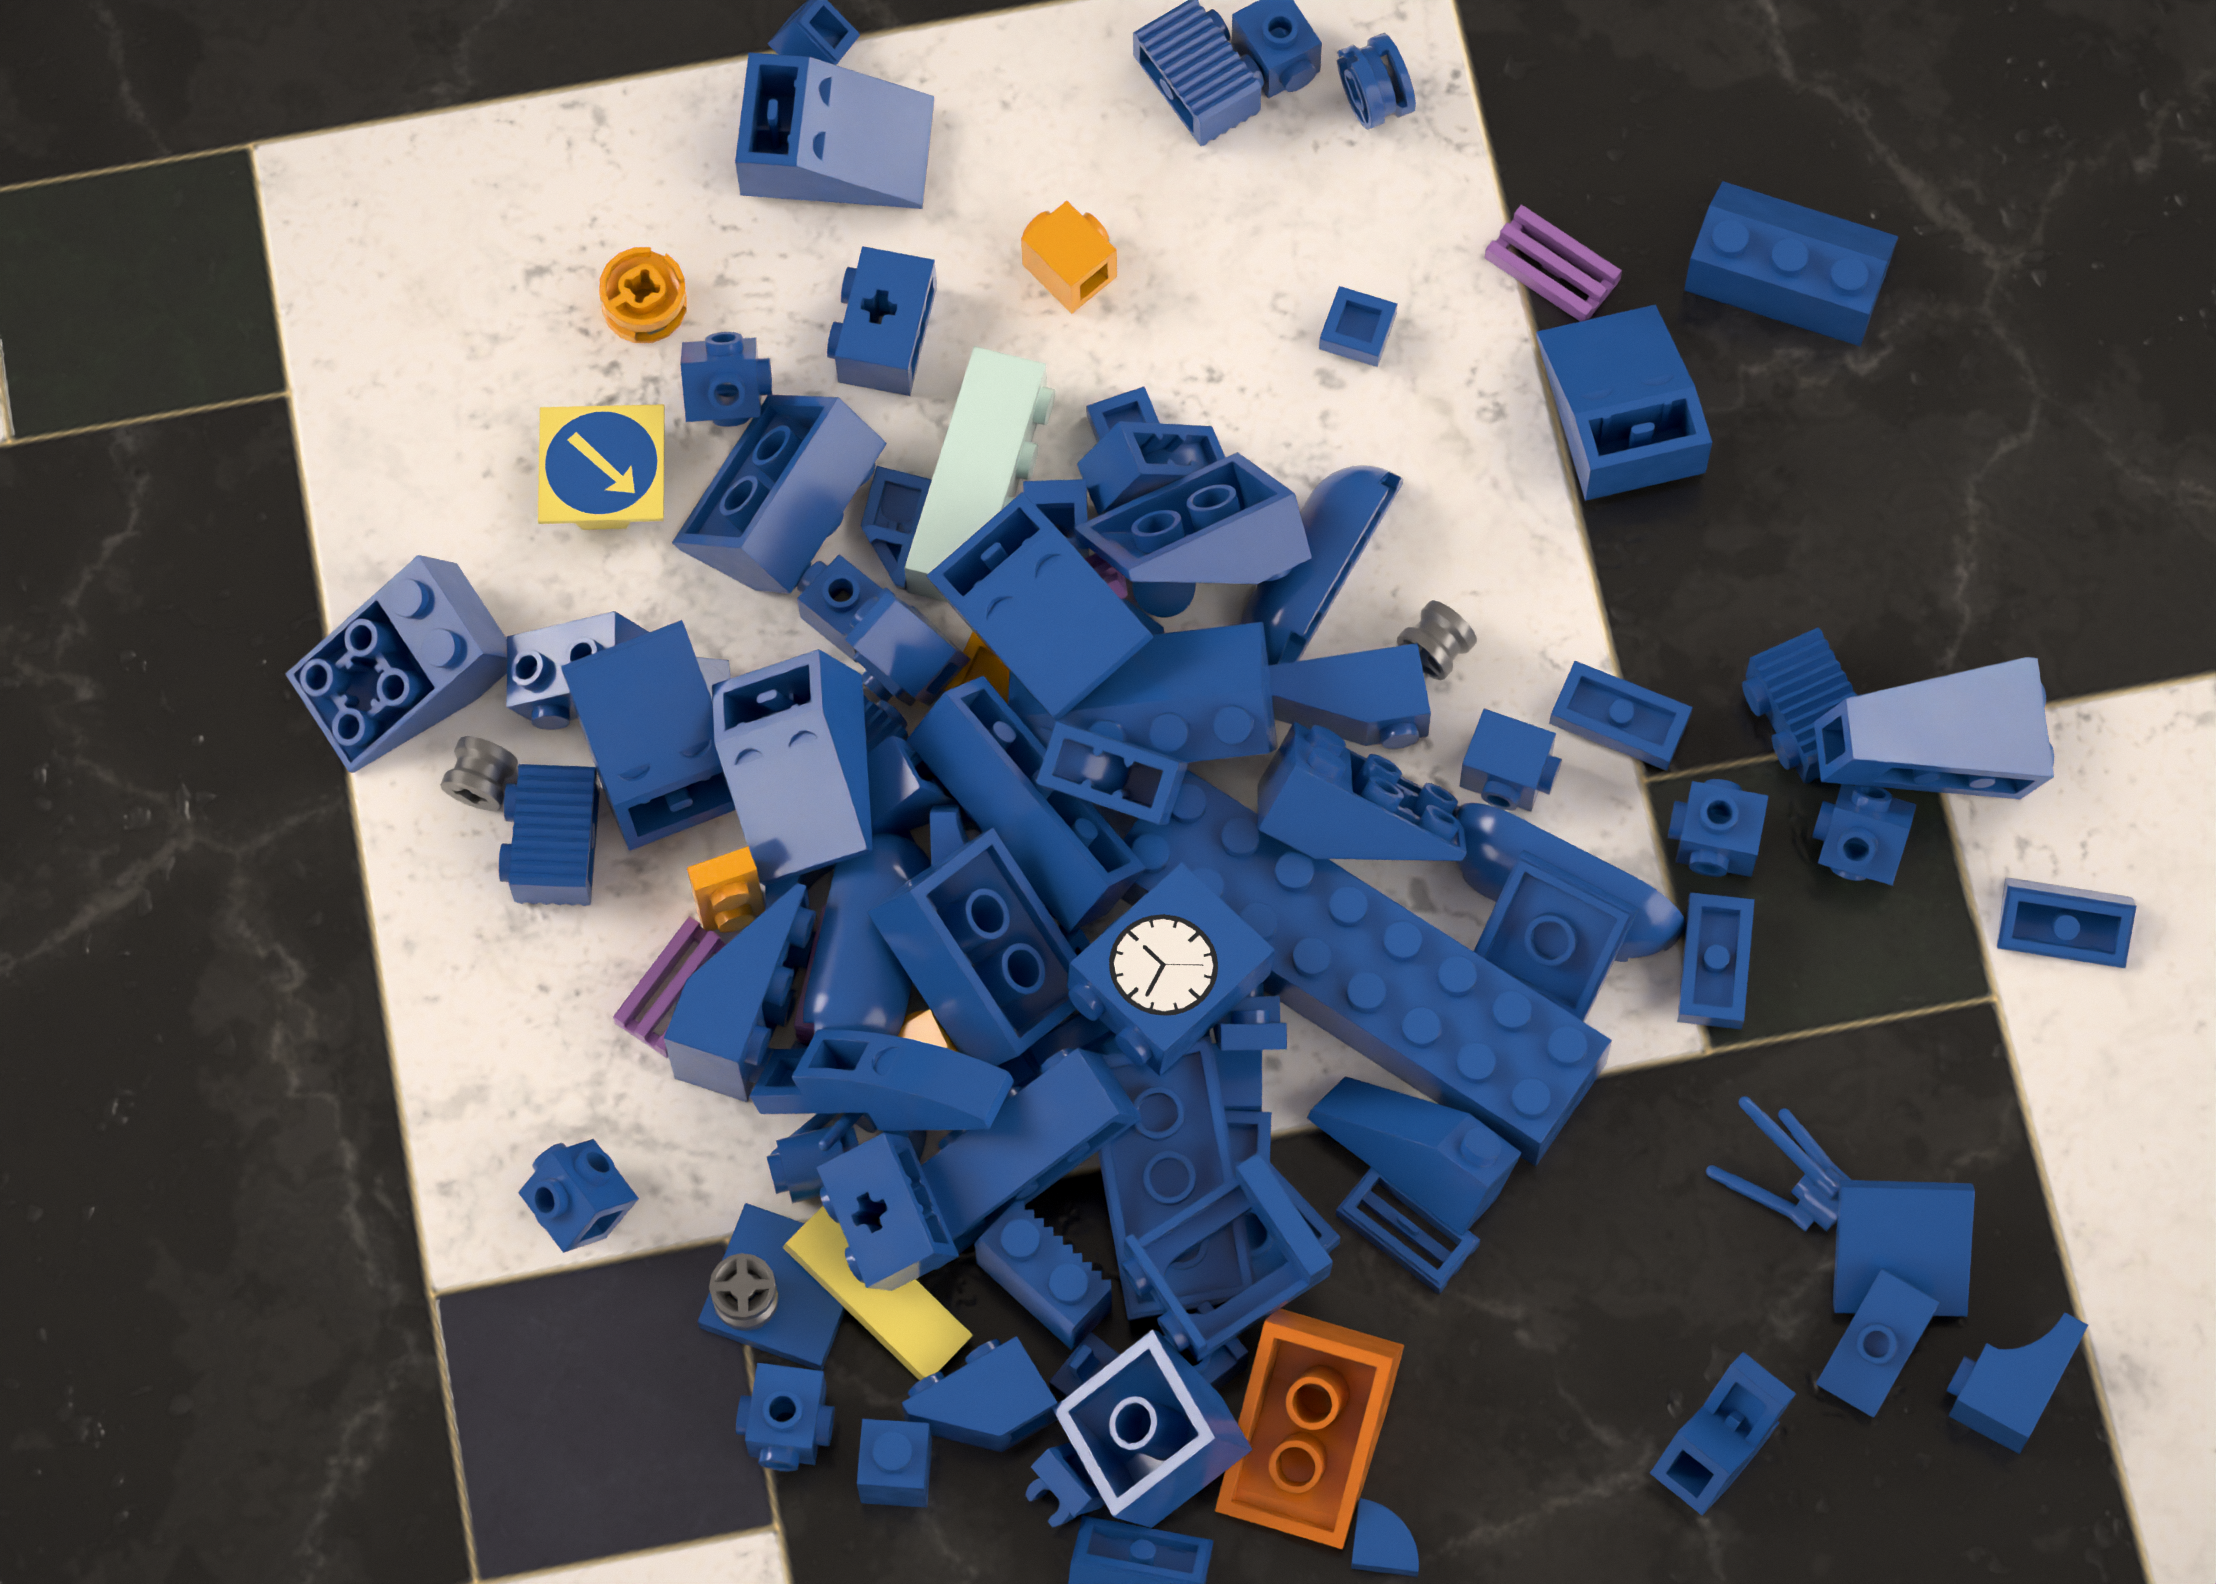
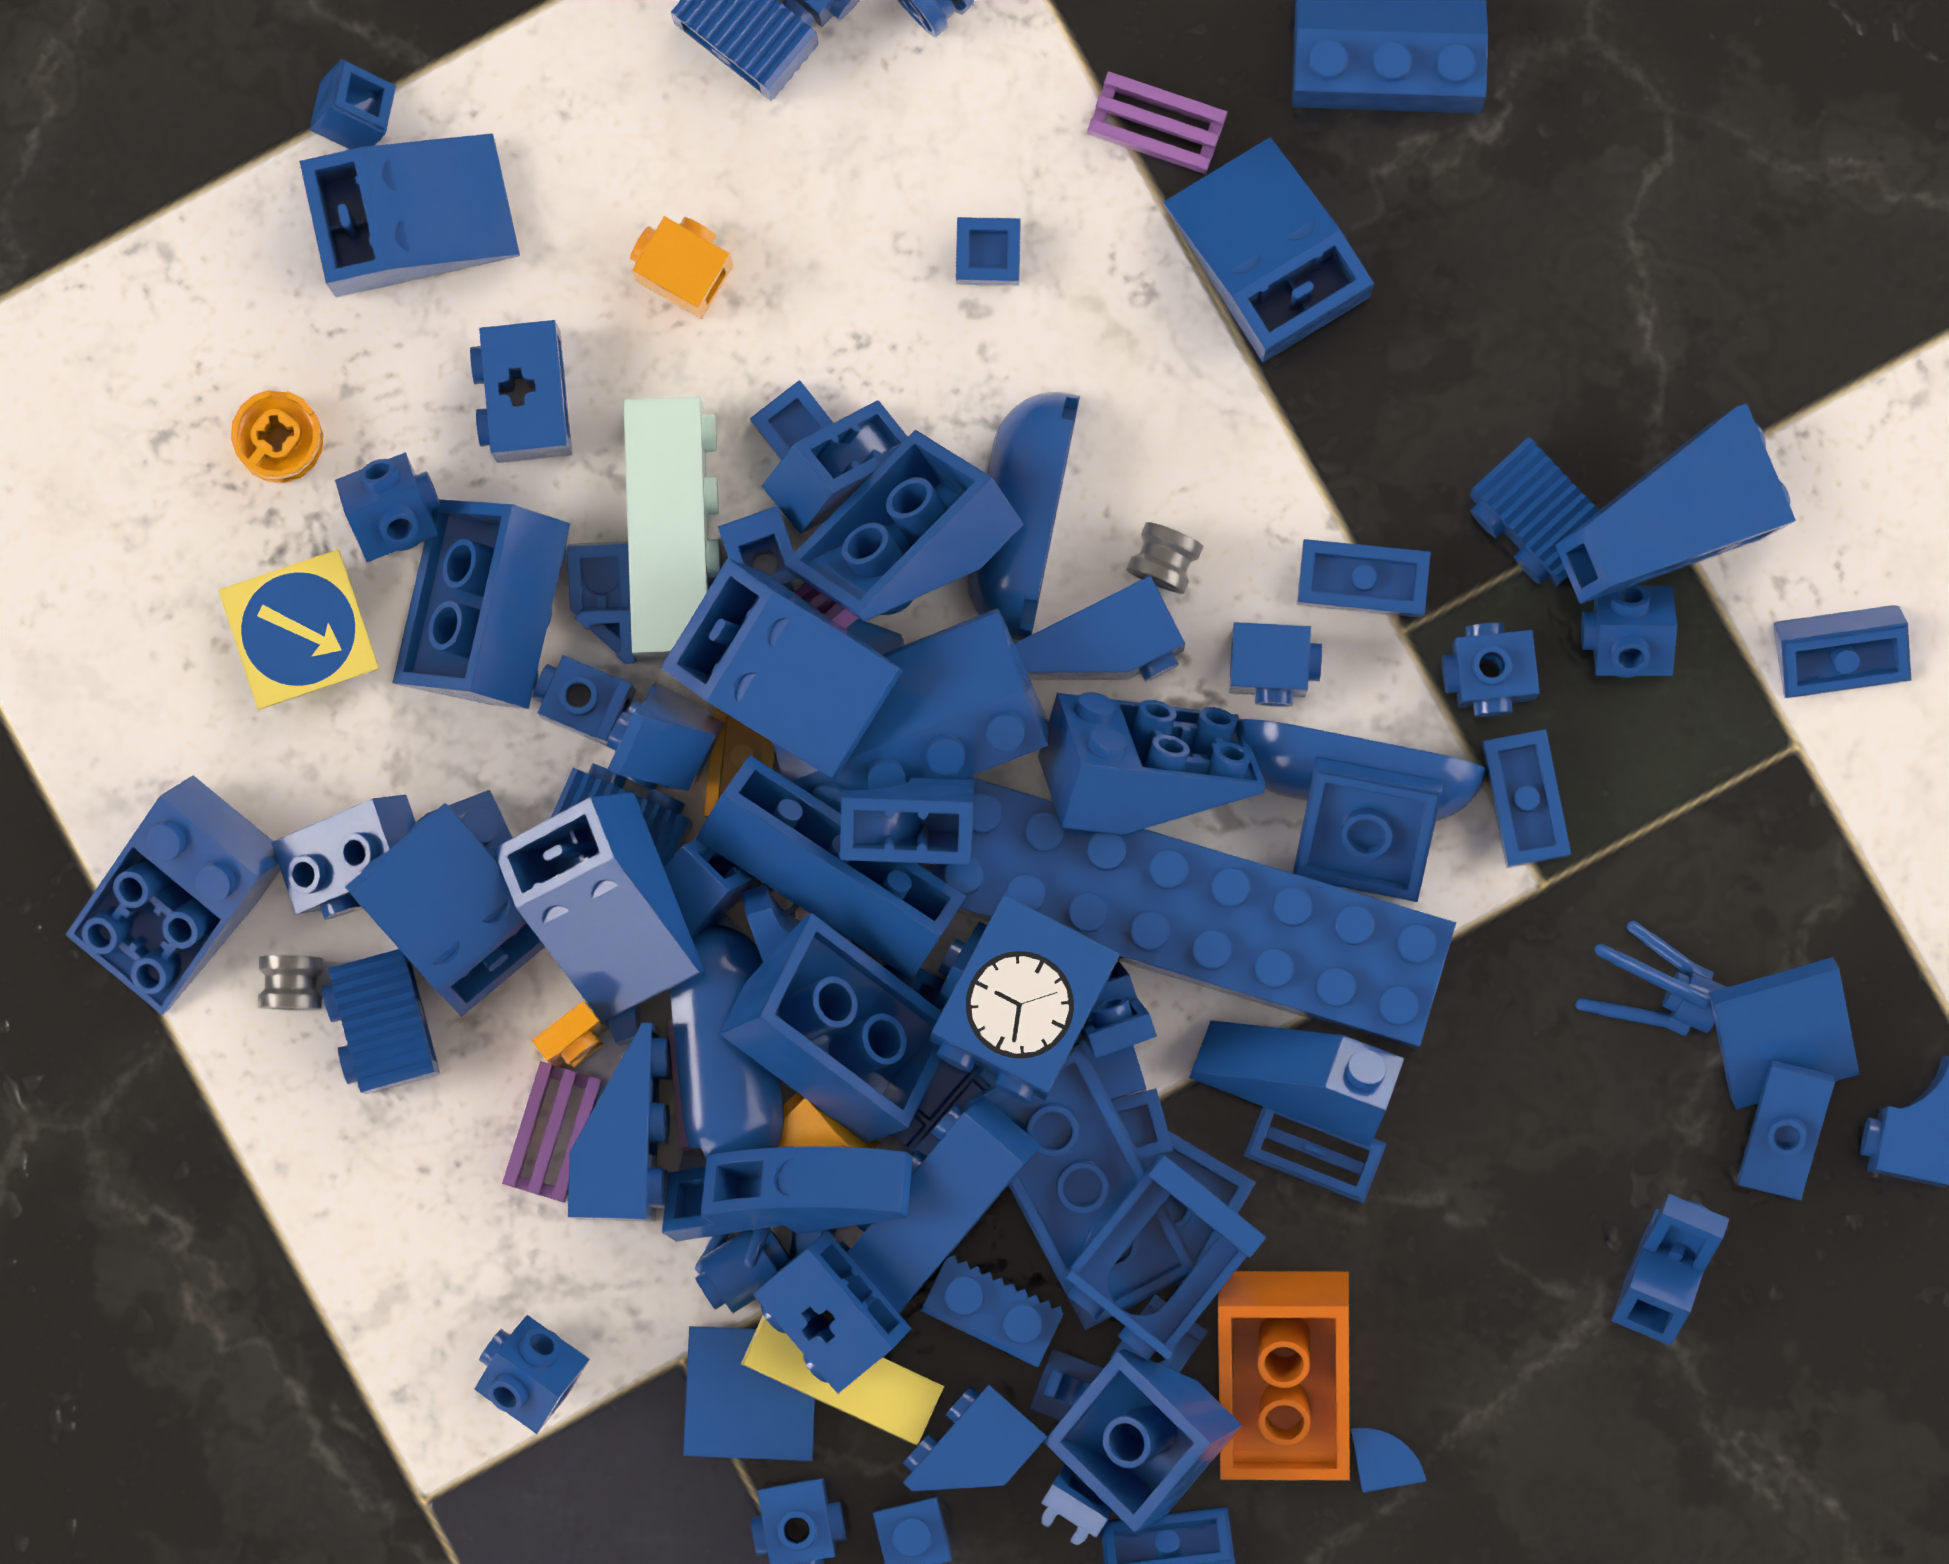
camera: 10 degrees left, 15 degrees up
flat silver wheel [709,1253,779,1331] -> none

